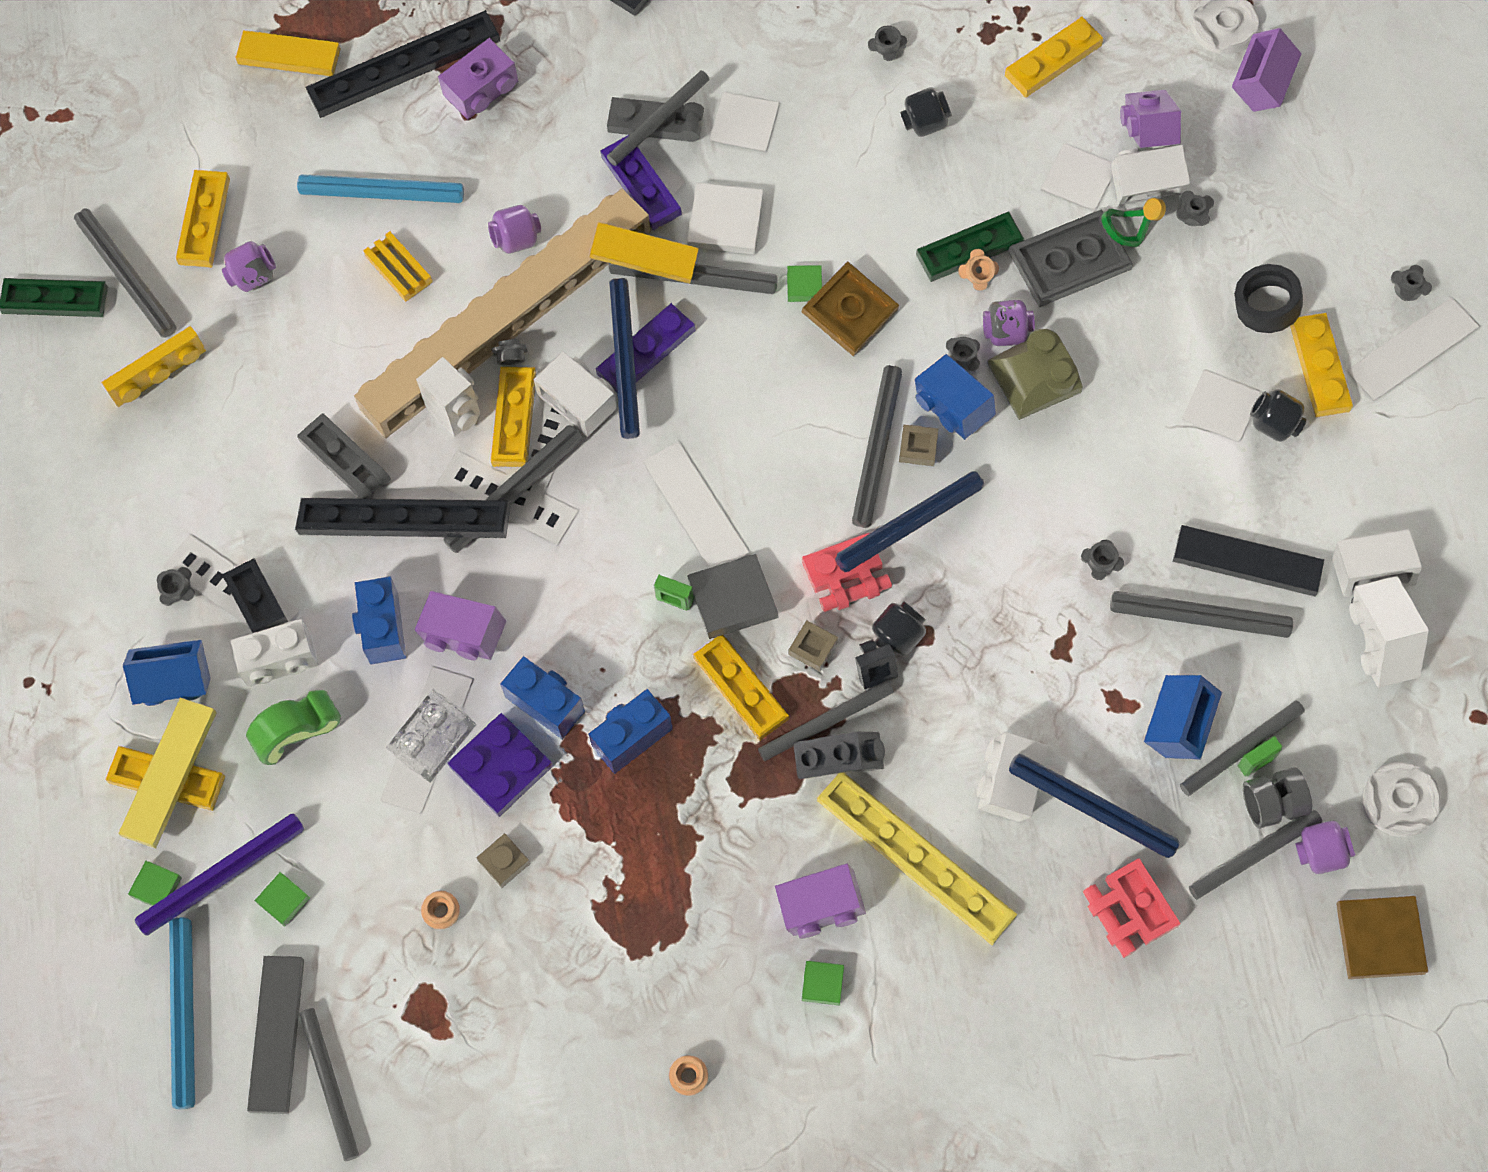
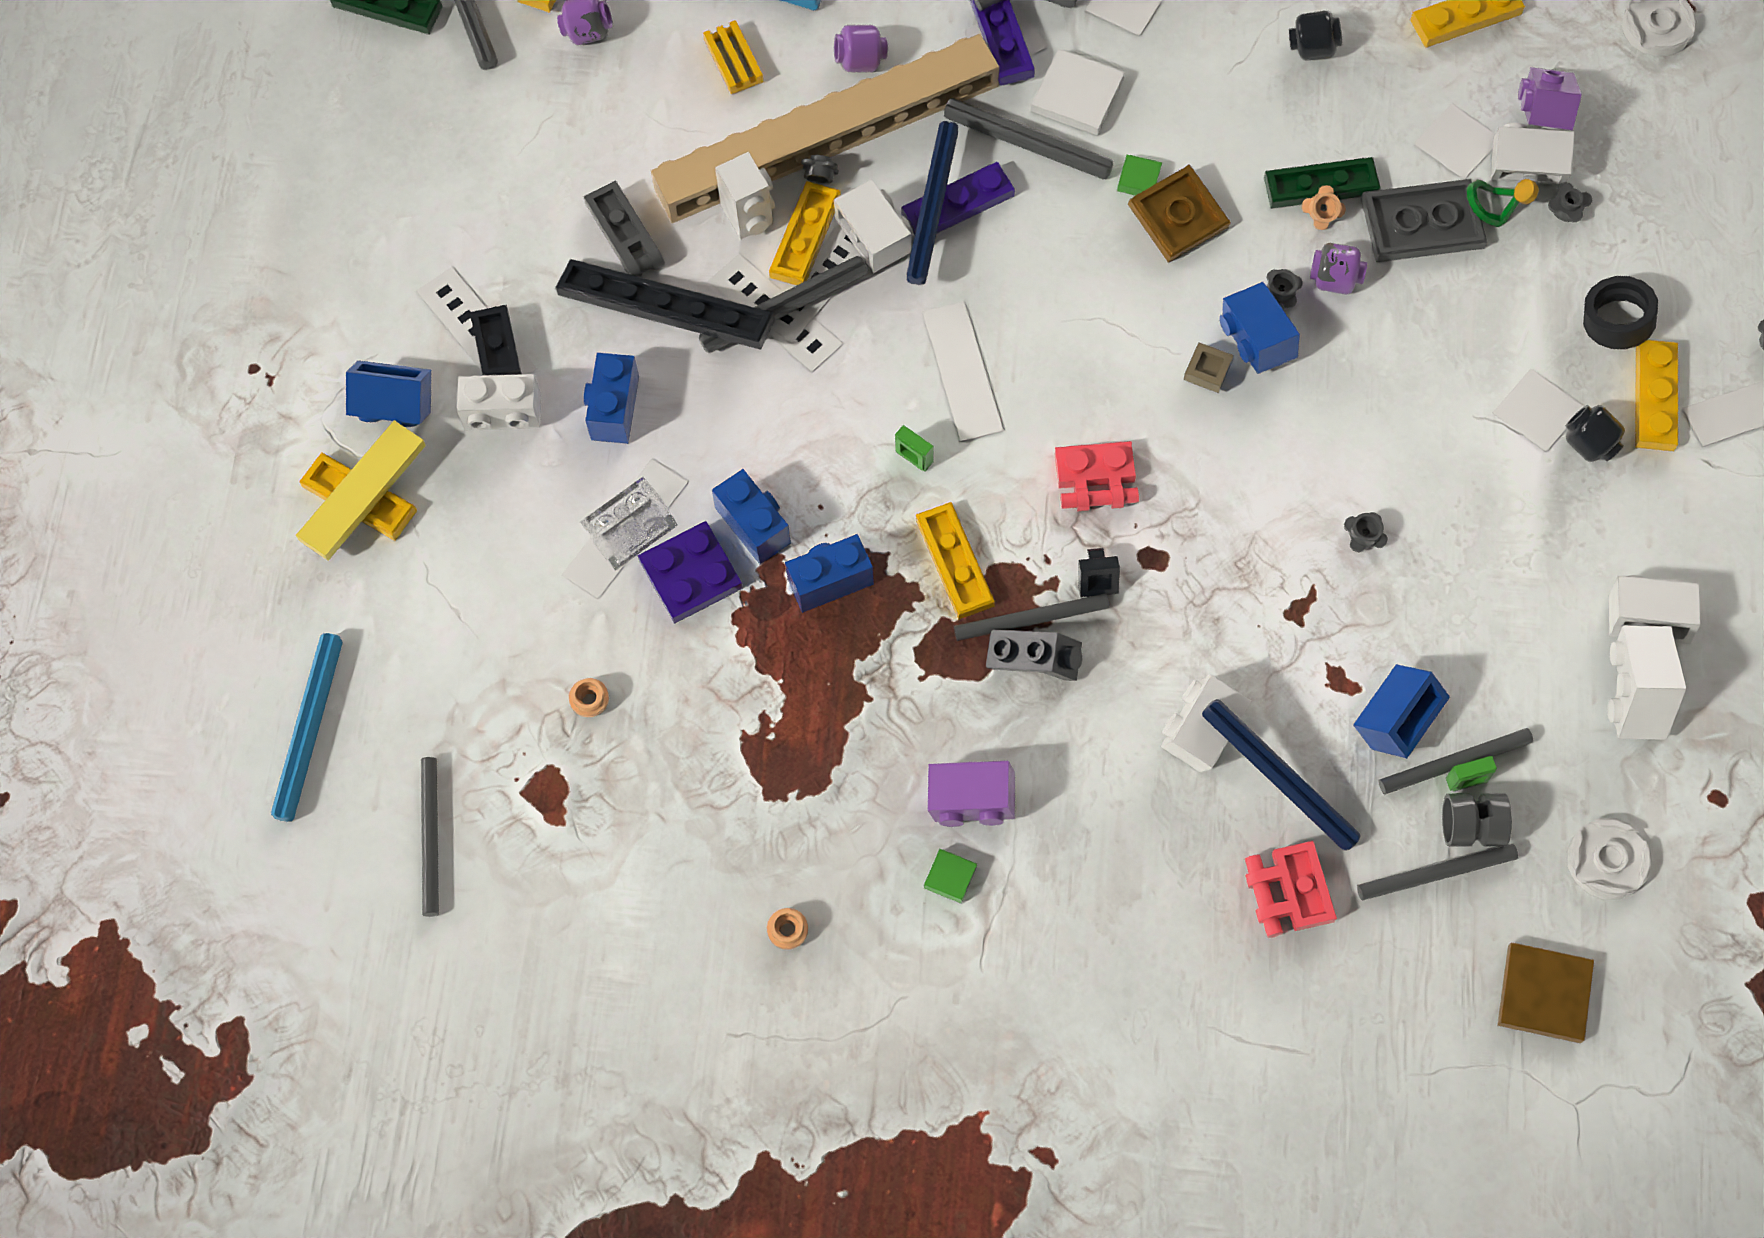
camera: 15 degrees right, 0 degrees up
yellow plate [101,325,206,407] -> none
bright green tile [128,861,182,906] -> none
dark purple axle [135,814,304,936] -> none
dark grey plate [156,567,195,606] -> none
bright green animal [246,690,341,765] -> none
dark grey tile [247,956,304,1114] -> none
bright green tile [254,872,310,927] -> none
medium lavender brick [415,591,506,661] -> none
dark tan plate [476,833,531,888] -> none
yellow tile [589,222,699,284] -> none
dark grey tile [687,554,779,639] -> none
dark tan plate [788,620,838,672] -> none
light yellow tile [817,773,1017,945] -> none
dark blue axle [835,471,984,572] -> none
dark grey axle [852,365,902,528] -> none
black head [872,602,926,656] -> none
olive slope [987,329,1083,420] -> none
dark grey axle [1110,591,1293,638] -> none
black tile [1172,525,1325,597] -> none
medium lavender brick [1232,28,1302,112] -> none
medium lavender head [1295,821,1355,874] -> none

